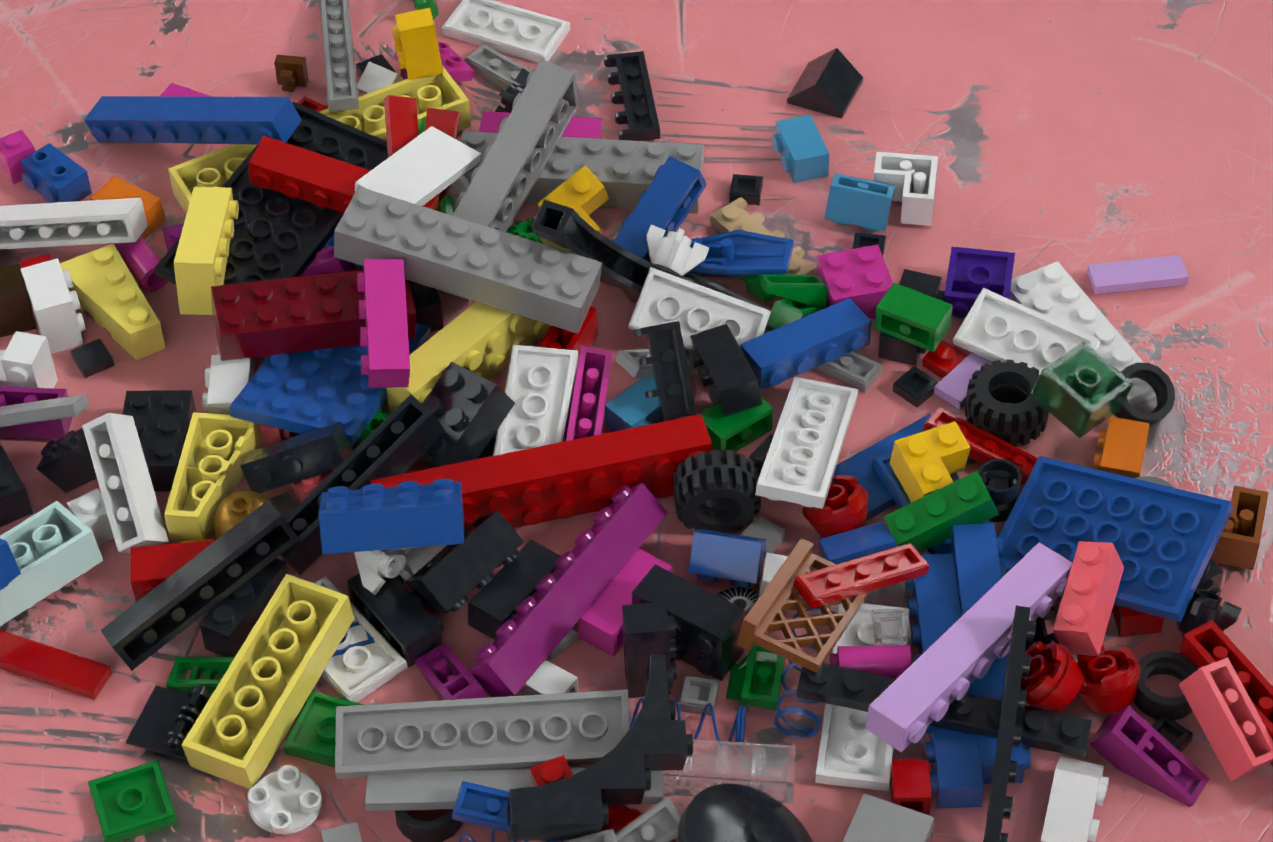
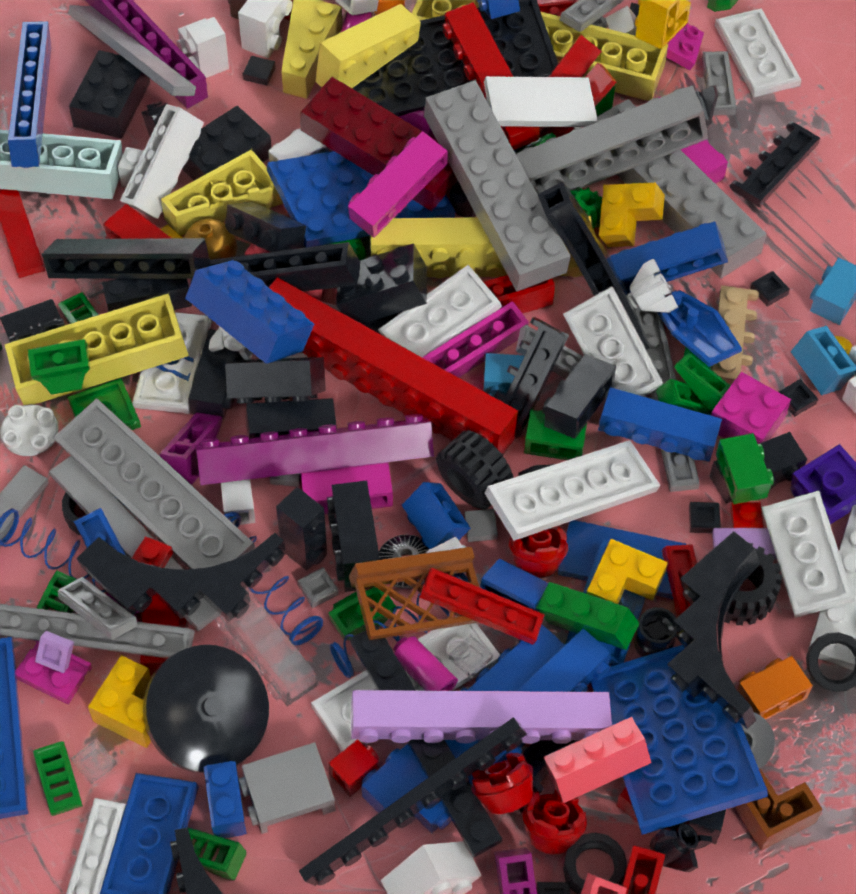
camera: 45 degrees right, 10 degrees up
clear green brick [1031,342,1134,438] -> none
none -> green slope [28,339,90,395]
none -> black arch [667,531,760,729]

